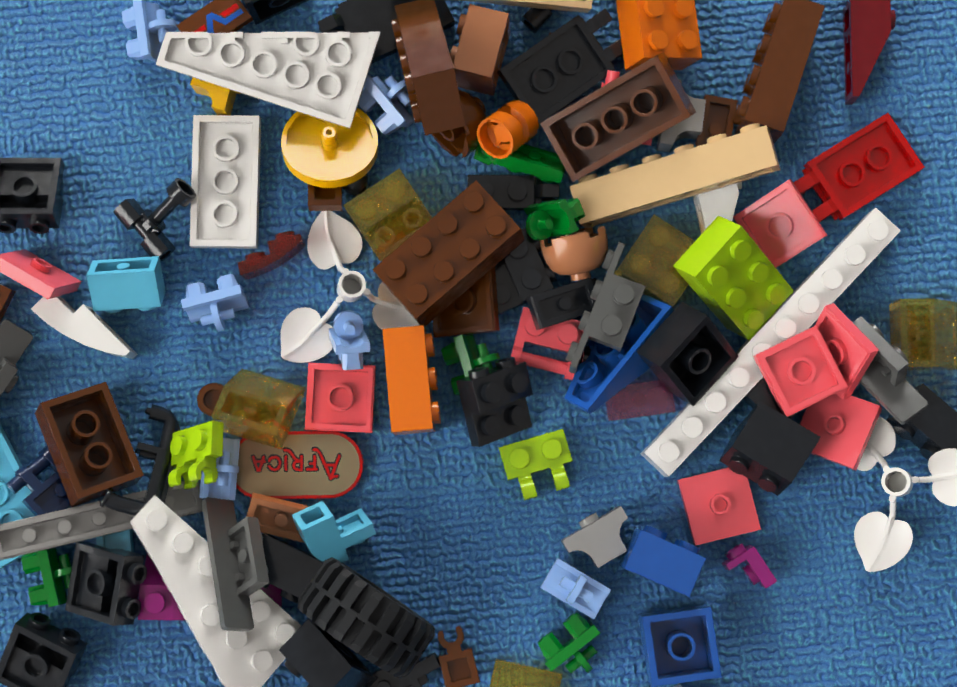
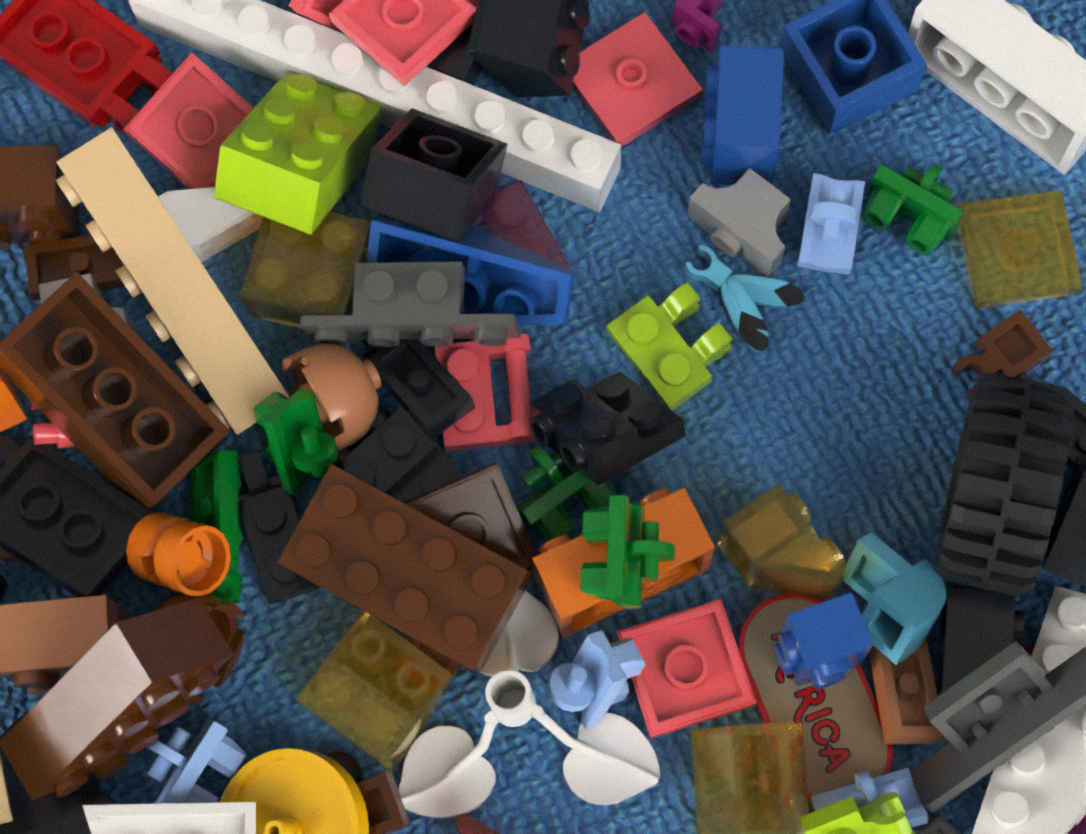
camera: 110 degrees left, 10 degrees down
none -> green hips [580,495,675,609]
none -> medium azure piece [684,245,804,353]
none -> clear yellow slope [718,483,846,602]
none -> blue brick [774,592,873,690]

